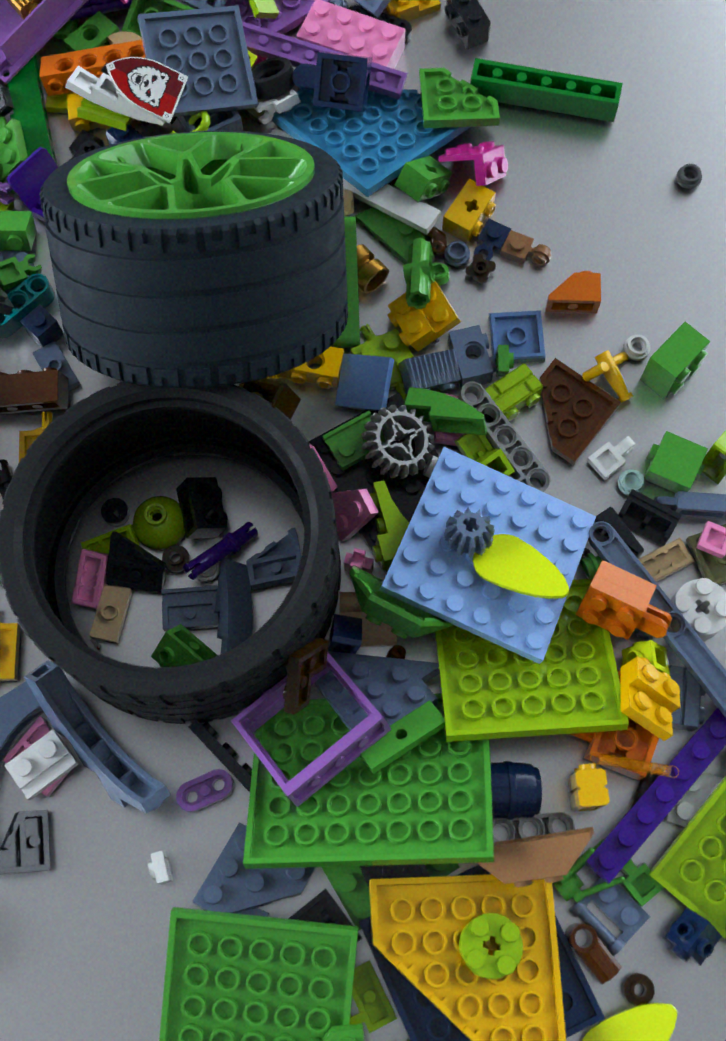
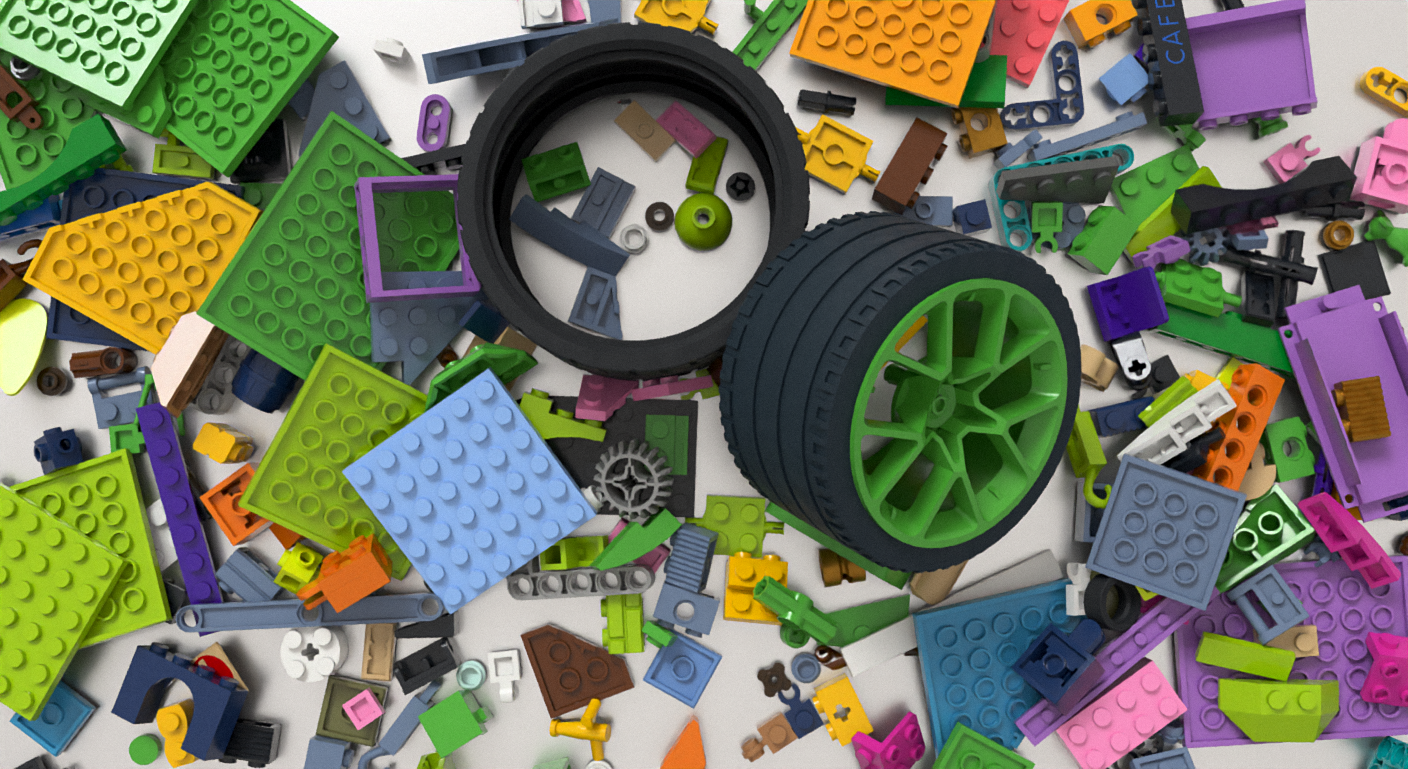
camera: 120 degrees right, 15 degrees up
shield [106,57,188,123] -> none
black wing [106,531,166,592] -> none
black brick [176,477,228,539] -> none
dark purple pin [183,522,258,580] -> none
dark brown plate [283,638,329,715] -> none
medium blue tile [335,353,394,411] -> none
bright pink plate [344,548,374,575] -> none
bright green tile [360,700,445,774] -> none
bright green brick [395,156,453,202] -> none
sand blue gear [444,507,495,559] -> none
lime plate [459,913,523,979] -> none
neon yellow shield [473,534,569,599] -> none
bright green plate [581,552,602,580] -> none
light orange piece [590,752,679,778] -> none
yellow plate [620,656,681,741] -> none

